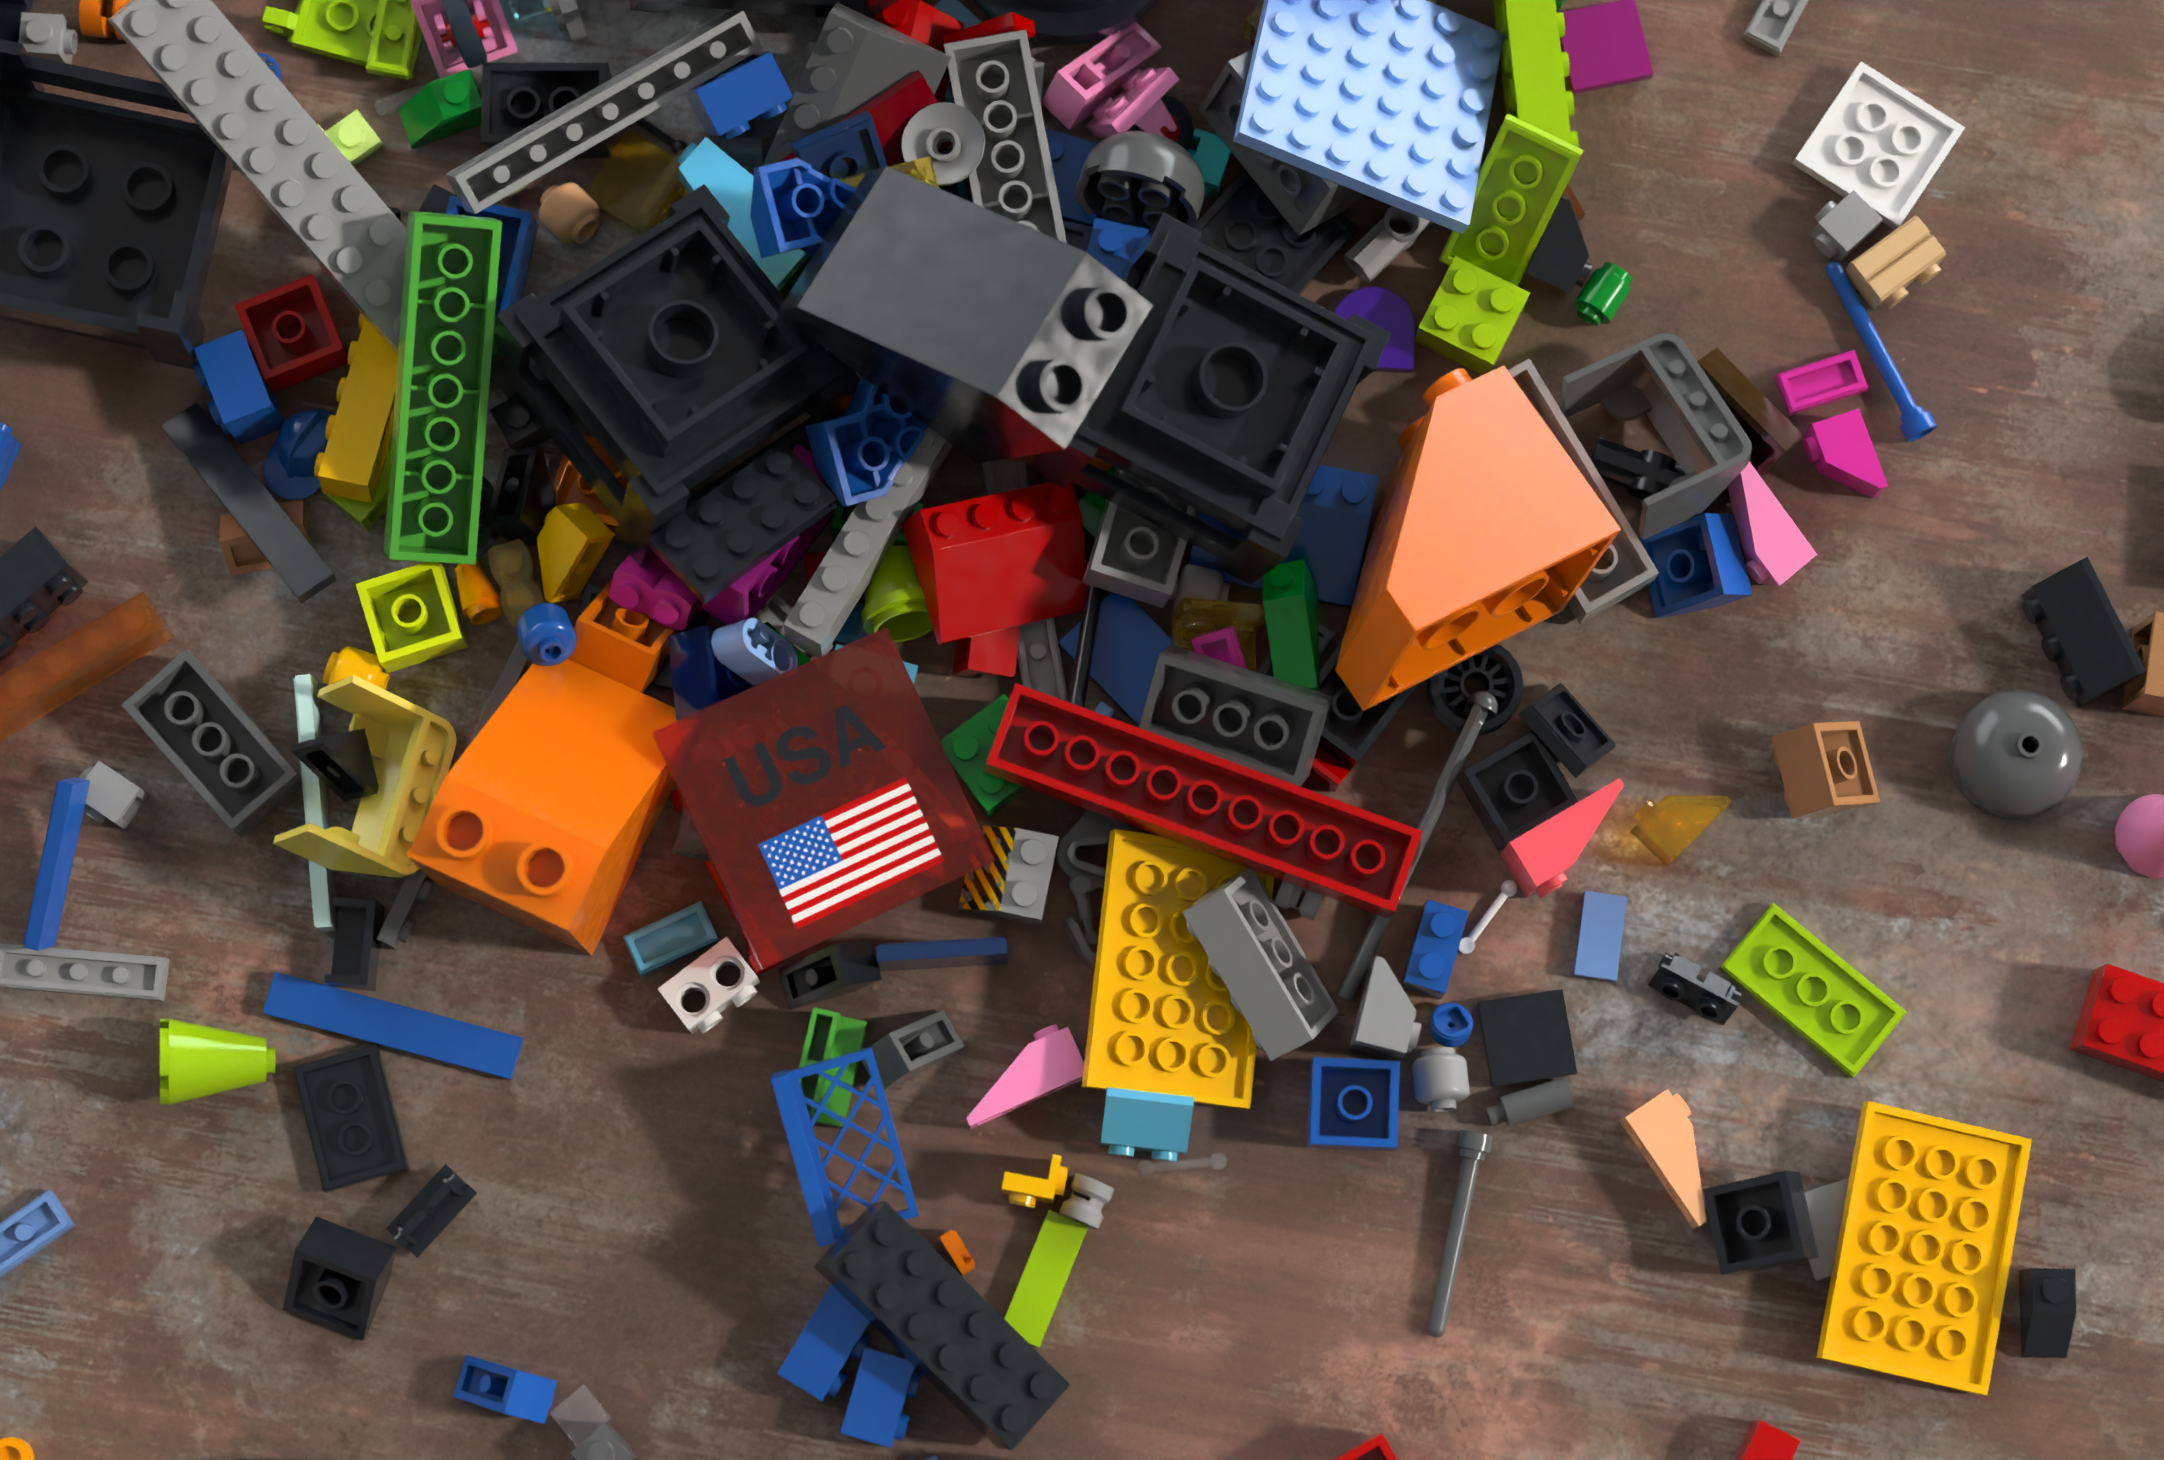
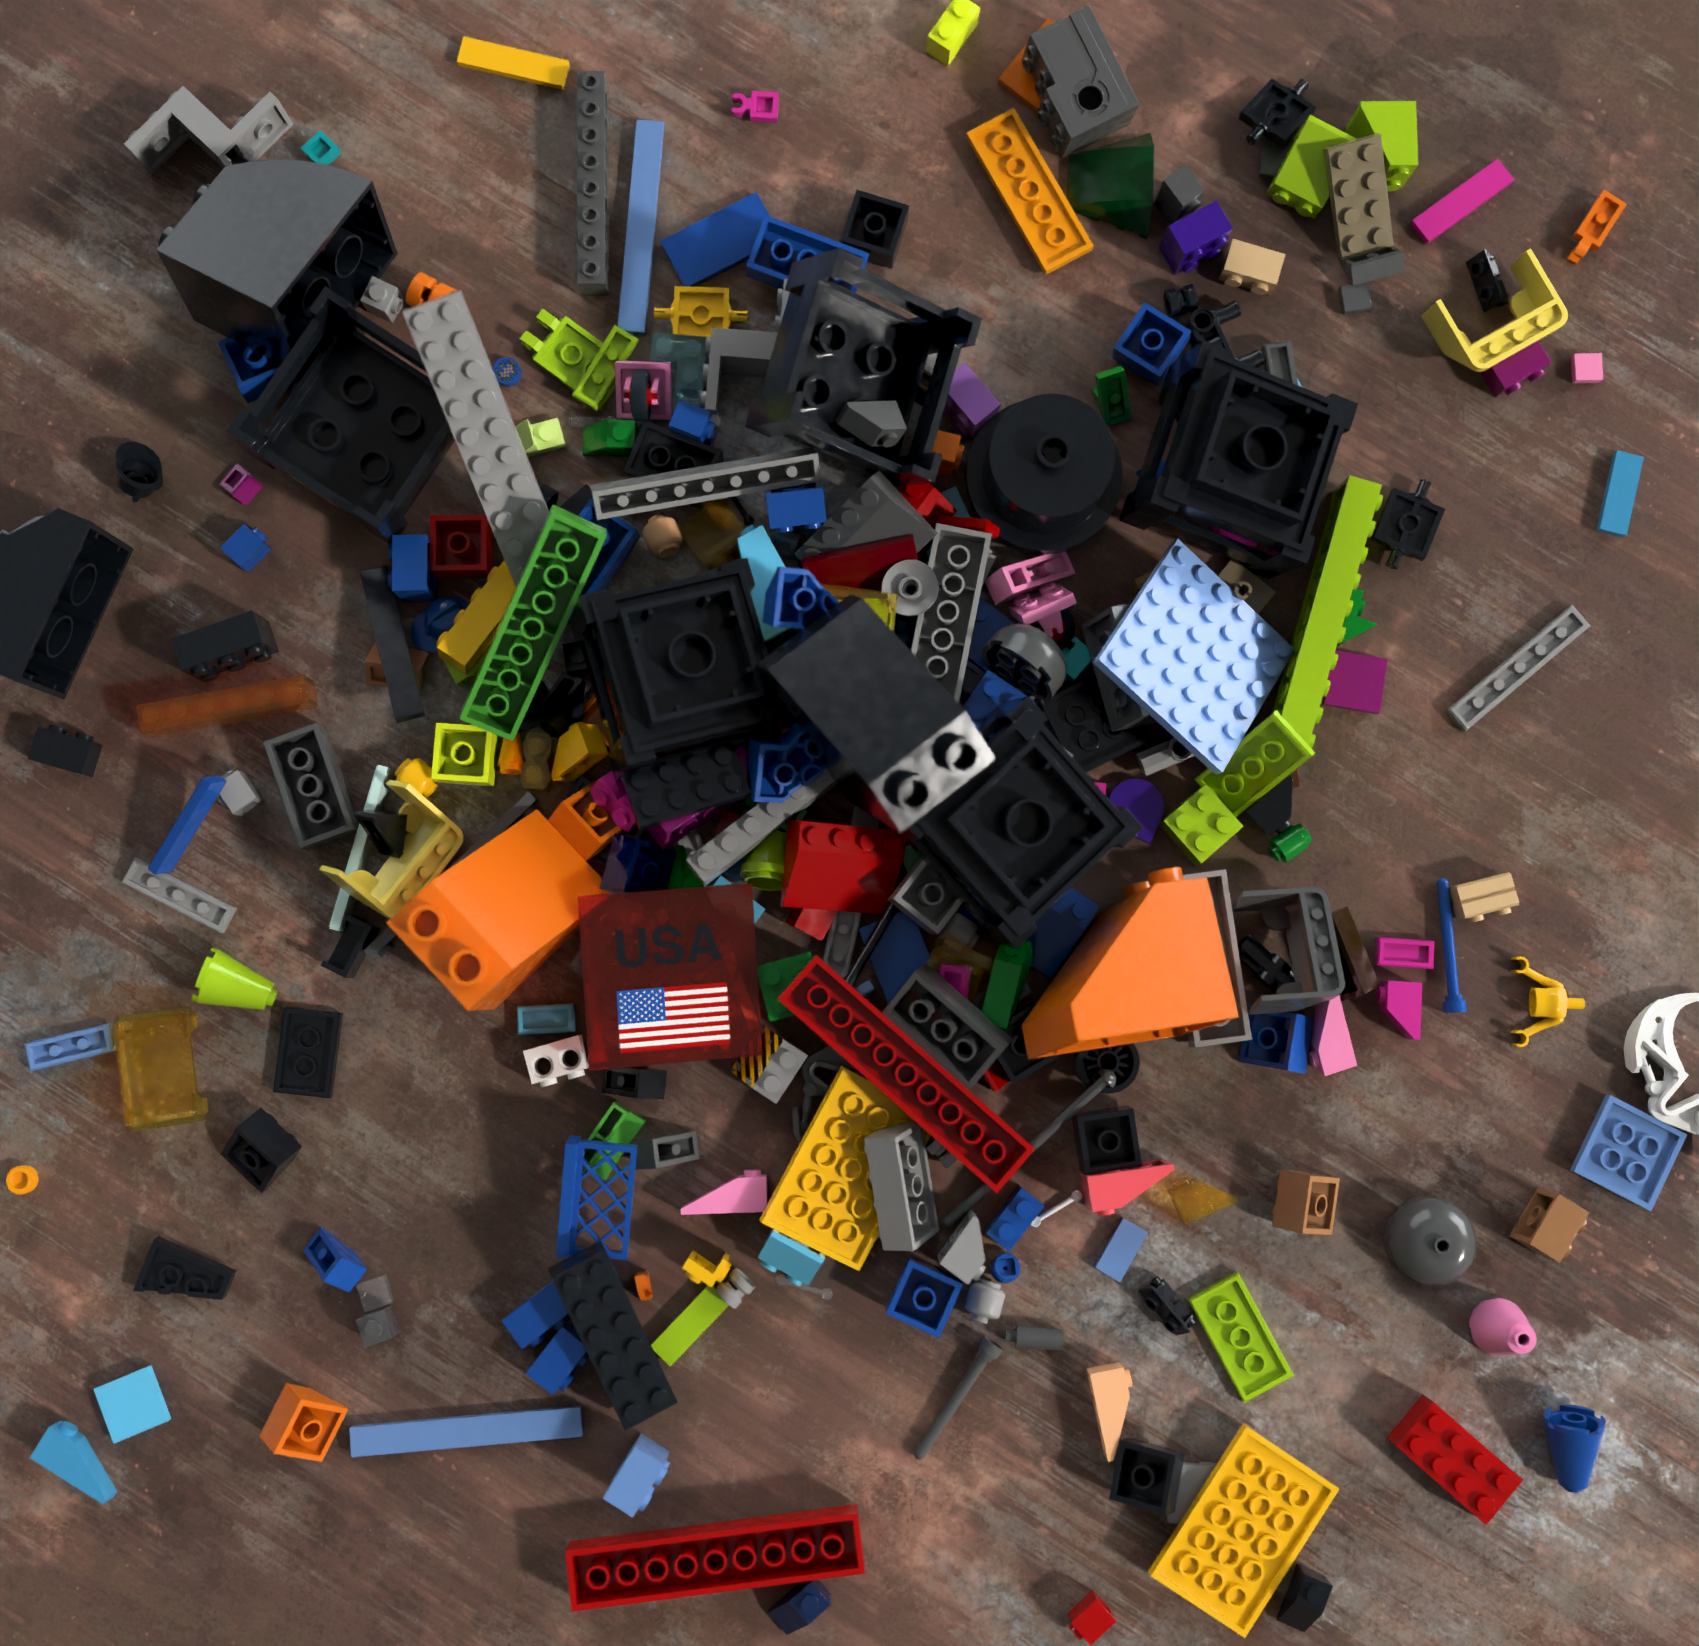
camera: 20 degrees right, 5 degrees up
blue tile [263,972,524,1080] -> none
black hinge [386,1164,477,1258] -> none
blue head [516,603,577,666] -> none
light blue beam [711,618,798,686] -> none
dark blue tile [790,111,888,188] -> none
dark blue tile [876,937,1008,972] -> none
black tile [1477,989,1578,1088] -> none
black tile [1519,683,1616,778] -> none
white plate [1792,62,1965,230] -> none
light grey brick [1810,190,1883,263] -> none
black slope [2022,557,2146,707] -> none
none -> clear yellow windscreen [113,1007,208,1133]
none -> blue brick [669,400,716,446]
none -> yellow piece [1510,956,1585,1047]

